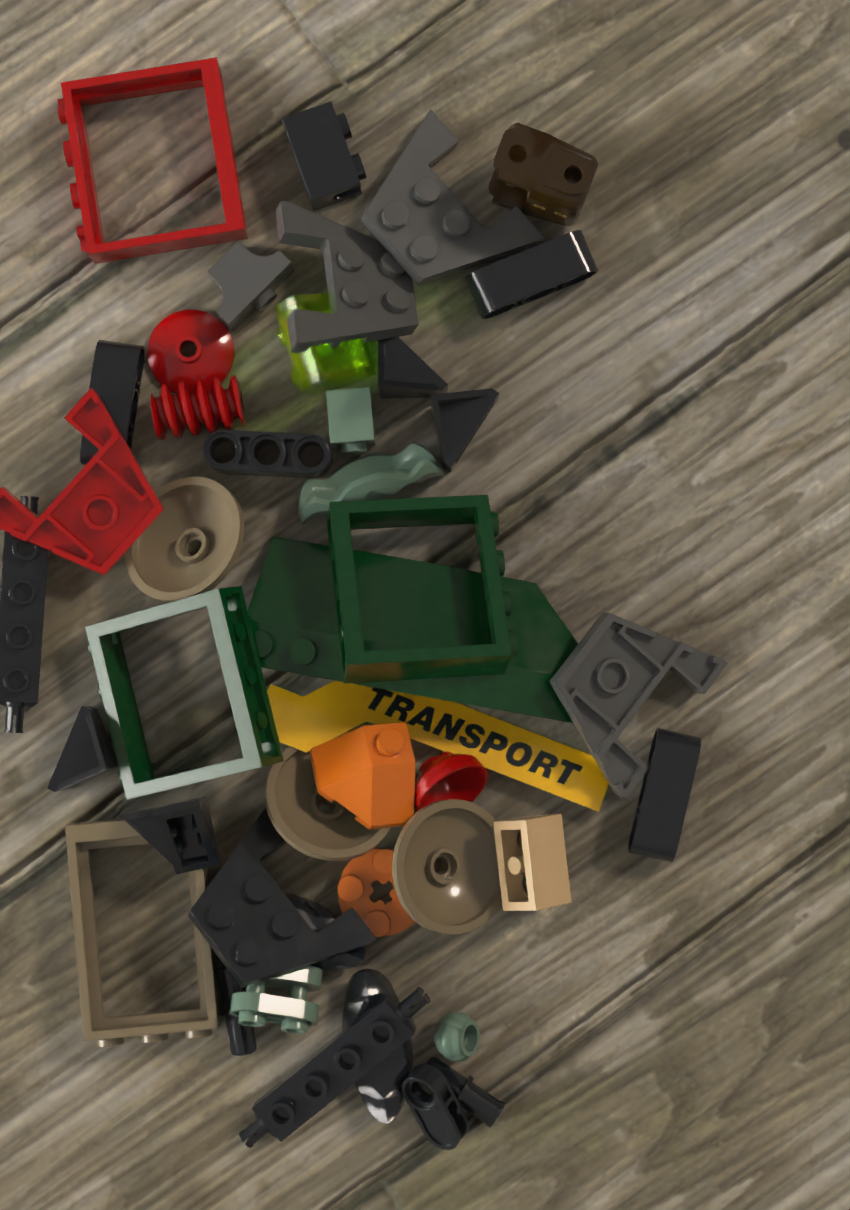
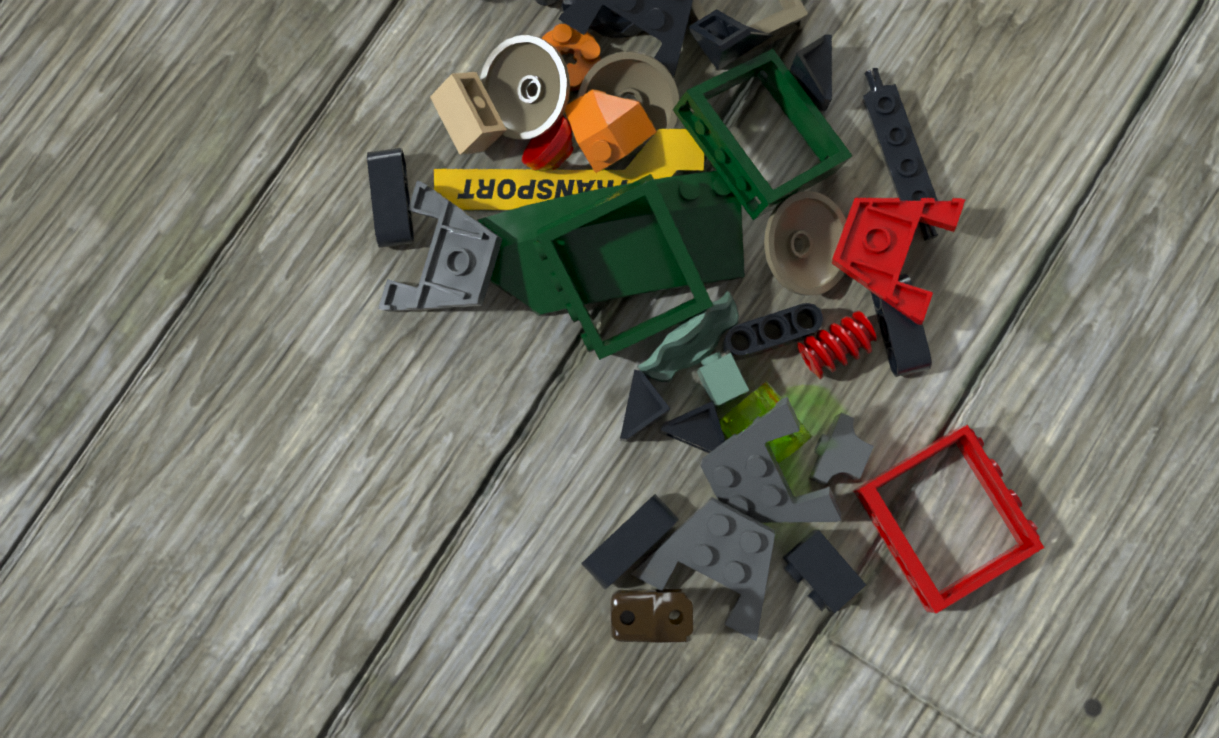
camera: 155 degrees right, 5 degrees down
red dish [147,309,234,393] -> none

